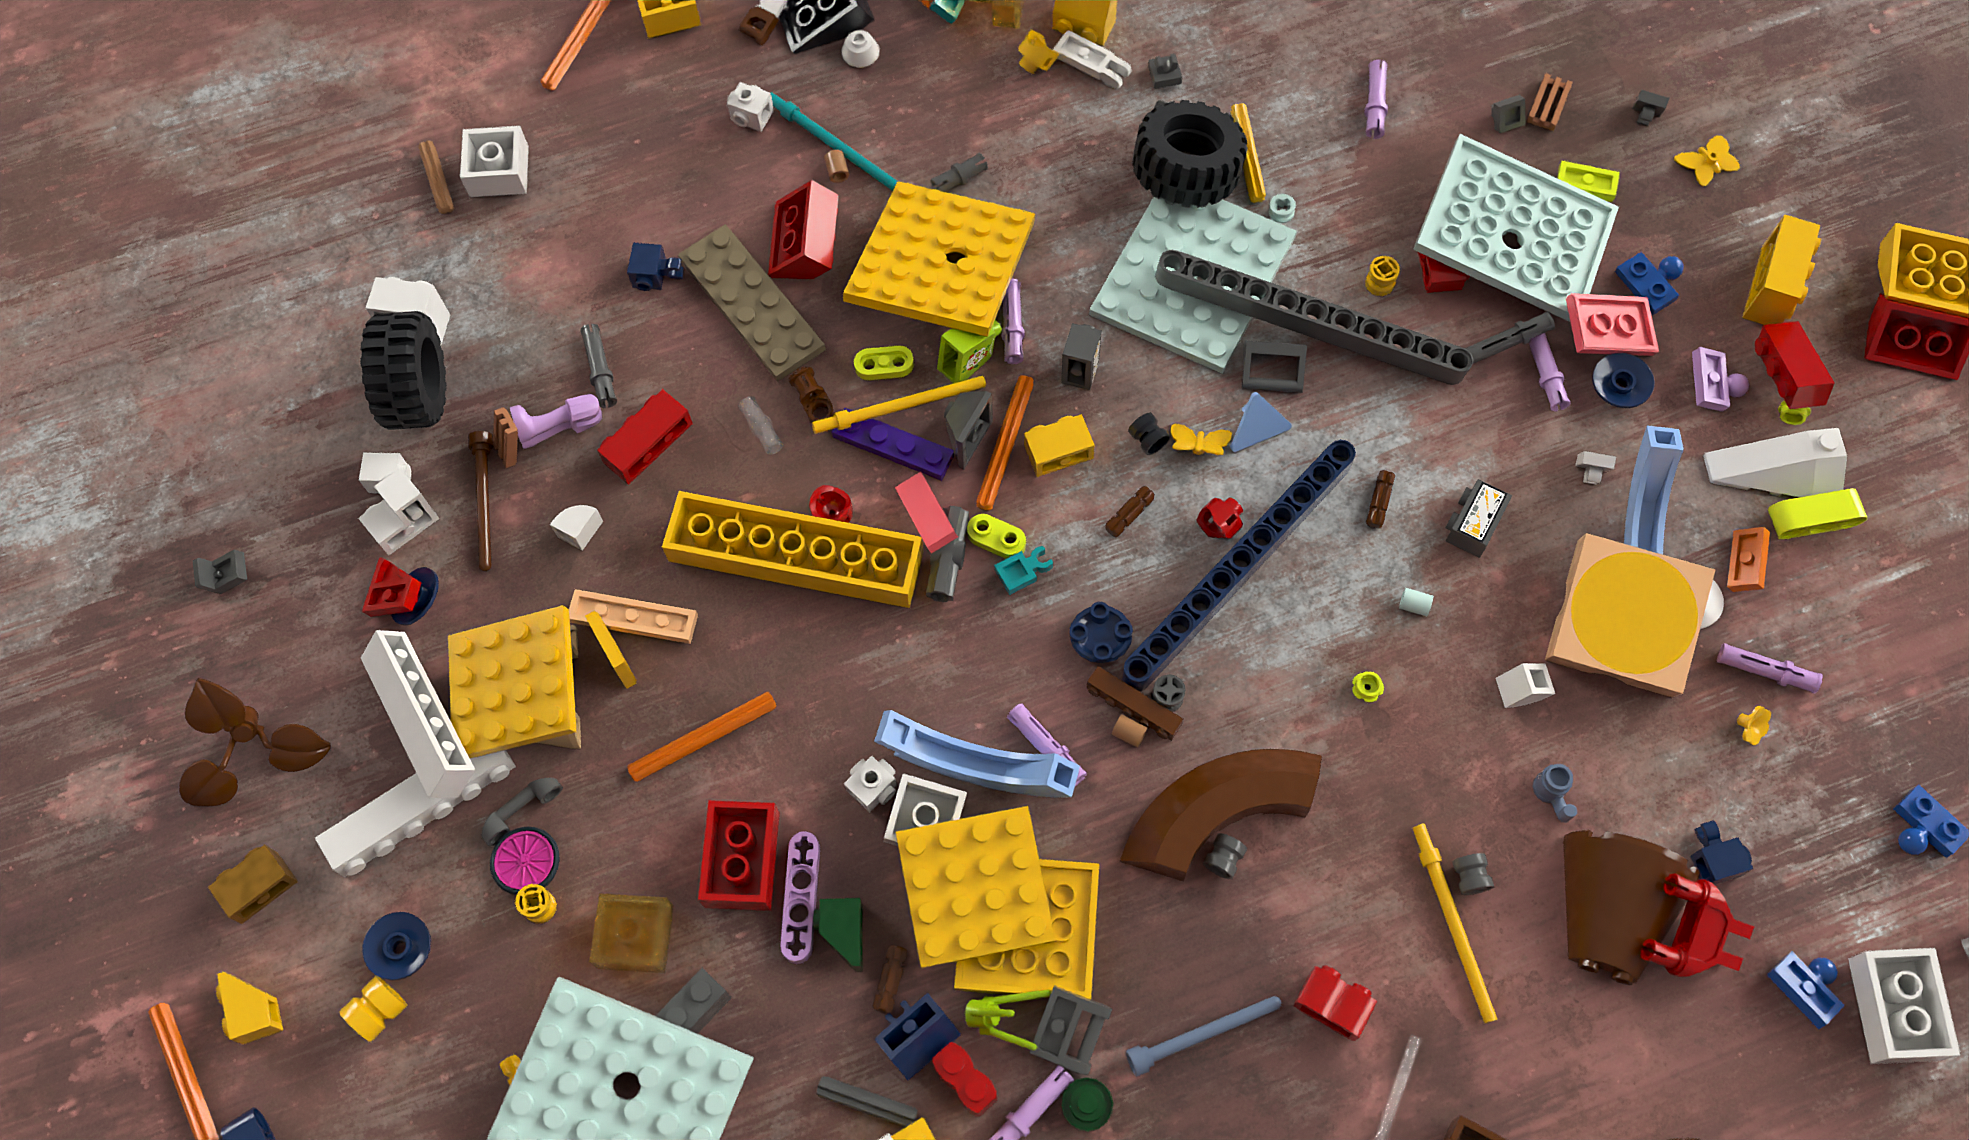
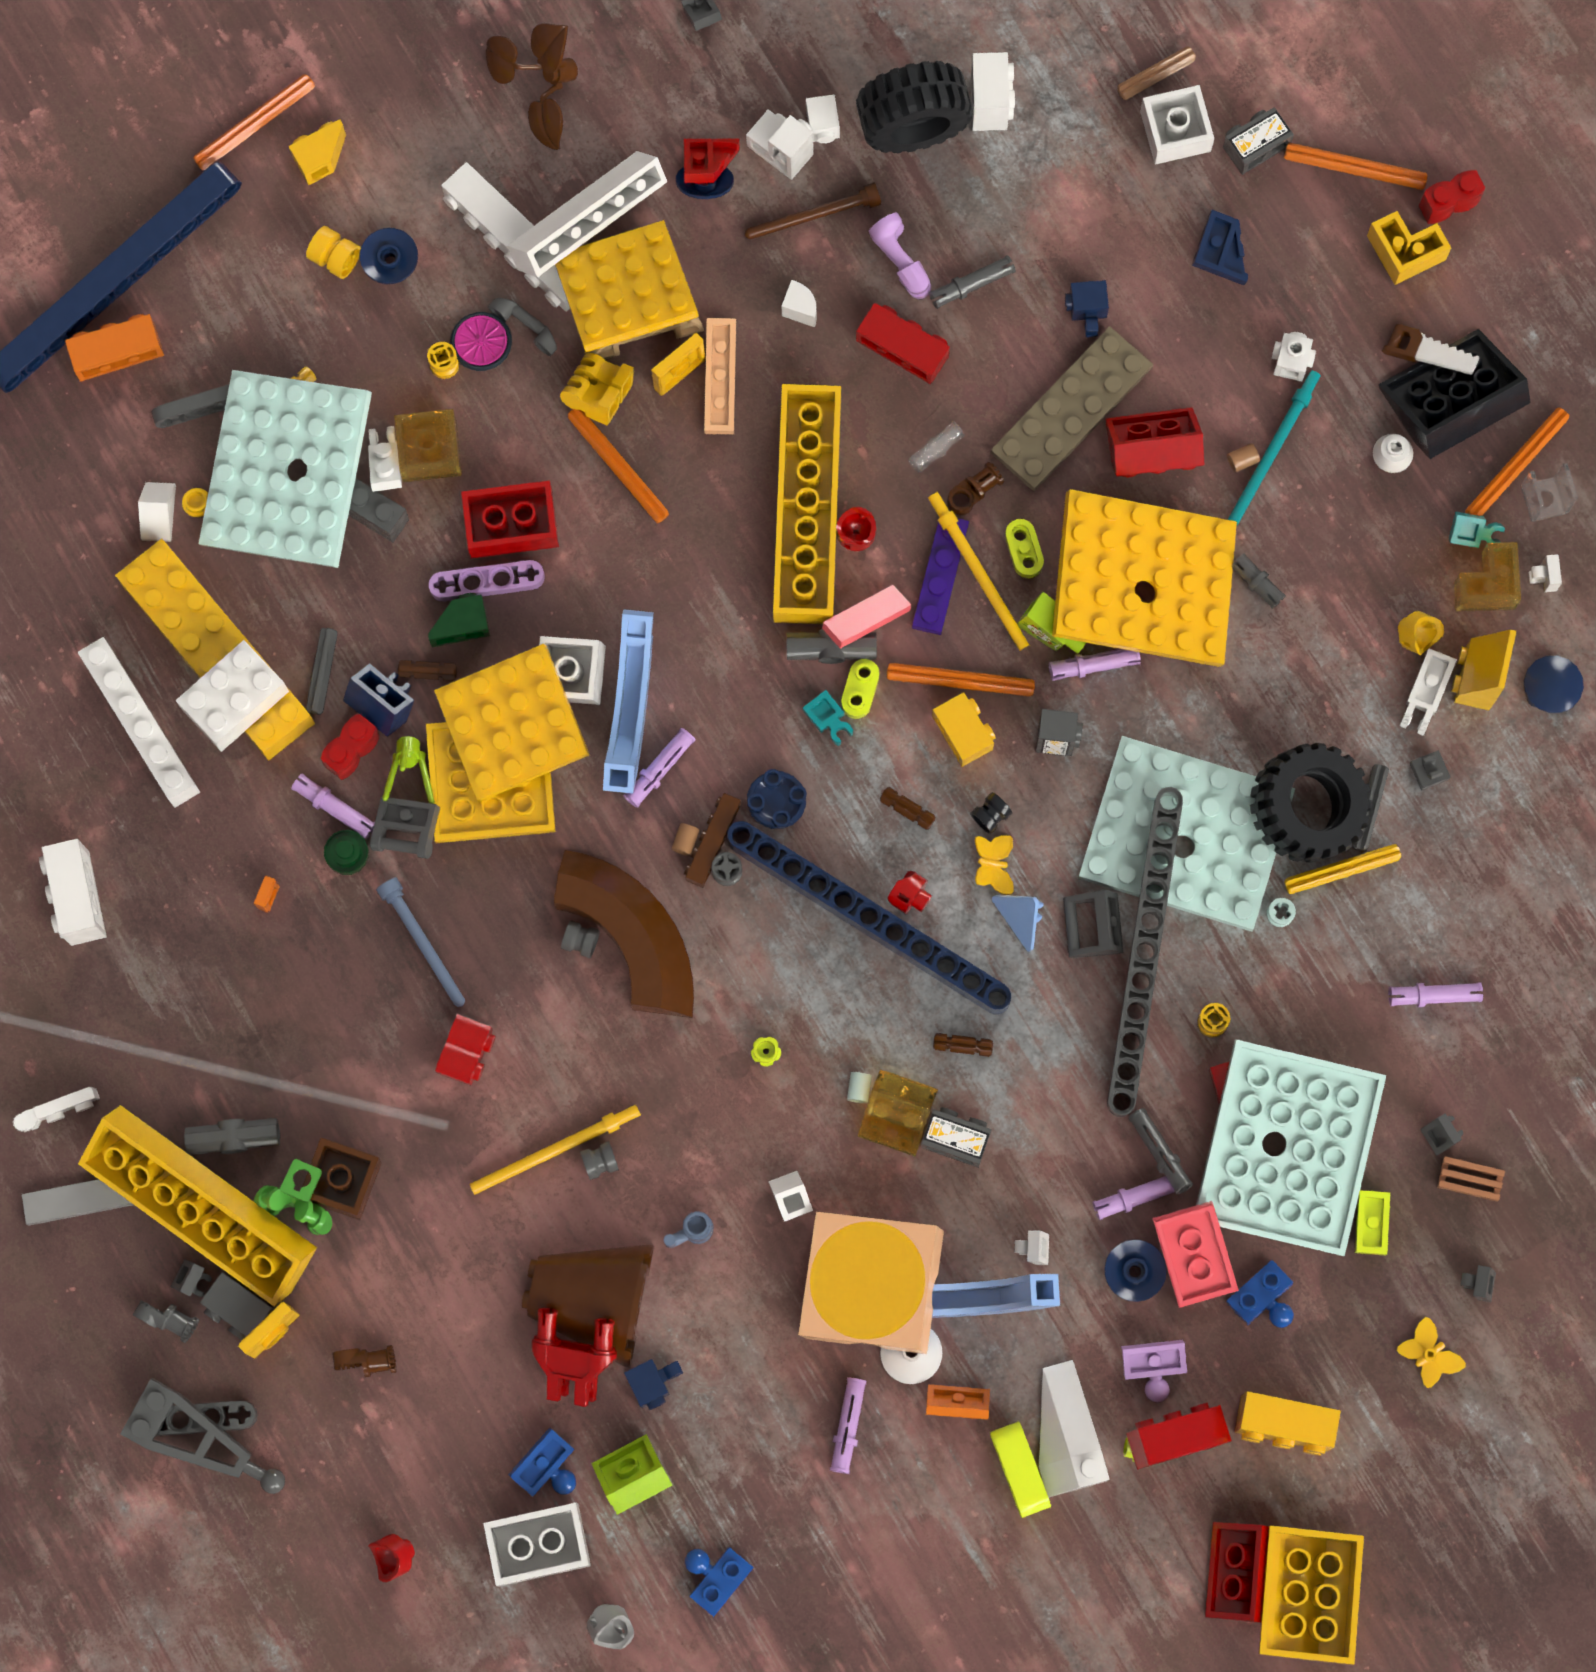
camera: 80 degrees right, 10 degrees up
pearl gold brick [208,844,298,924] -> none
nougat tile [493,407,518,468] -> none
white brick [844,756,897,813] -> none
dark grey slope [944,391,993,469] -> none
yellow plant [1737,706,1771,745] -> none
none -> white hinge [368,426,402,492]
none -> yellow legs [560,353,634,426]
none -> lime bracket [591,1434,673,1515]
none -> clear yellow slope [857,1069,938,1156]
none -> dark blue wing [1192,210,1248,285]
none -> brick [1223,107,1294,175]

